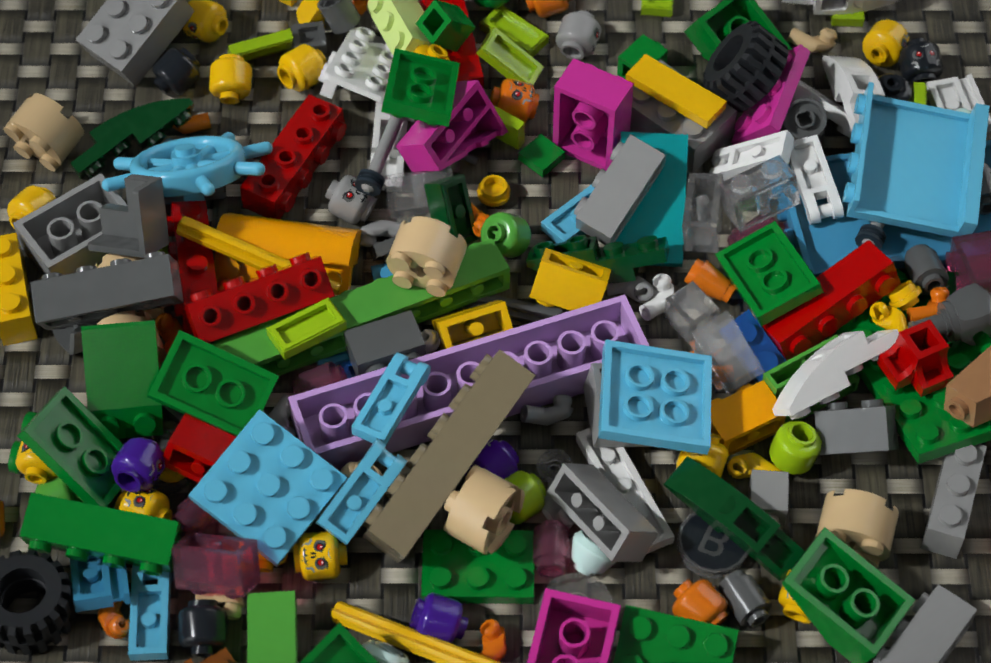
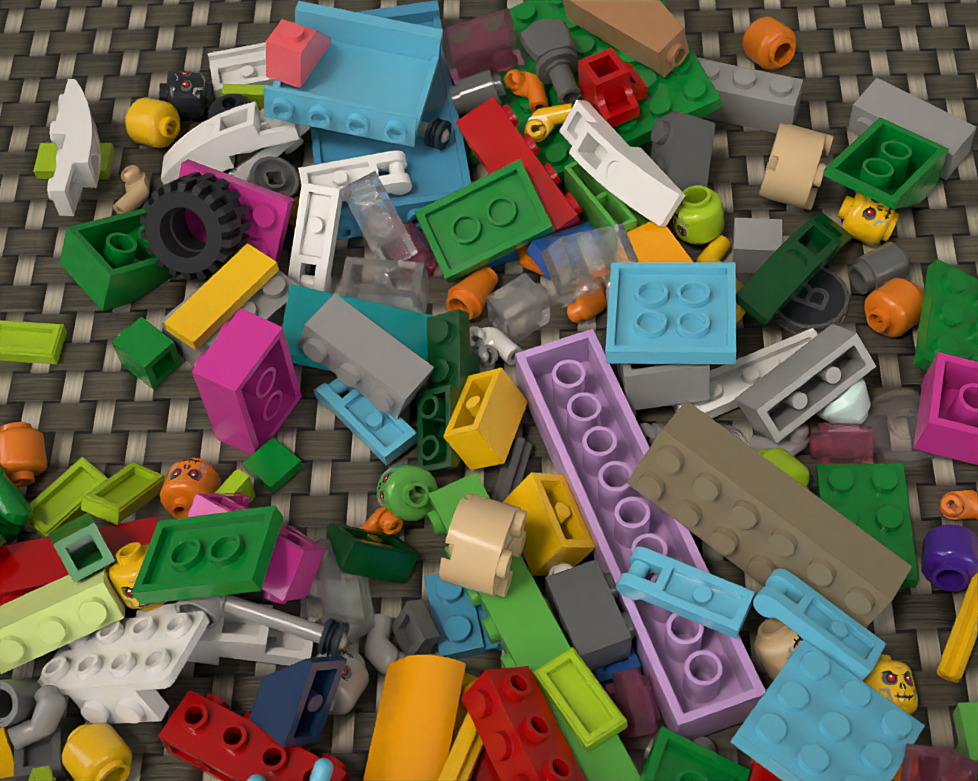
camera: 85 degrees left, 0 degrees up
tan brick [443,465,525,555] -> none
yellow plate [477,175,510,207] -> none
light grey head [555,10,602,60] -> none
yellow plate [887,280,922,311] -> none
none -> light grey arm [7,685,66,751]
none -> dark blue slope [249,655,347,748]
none -> coral slope [266,19,331,88]

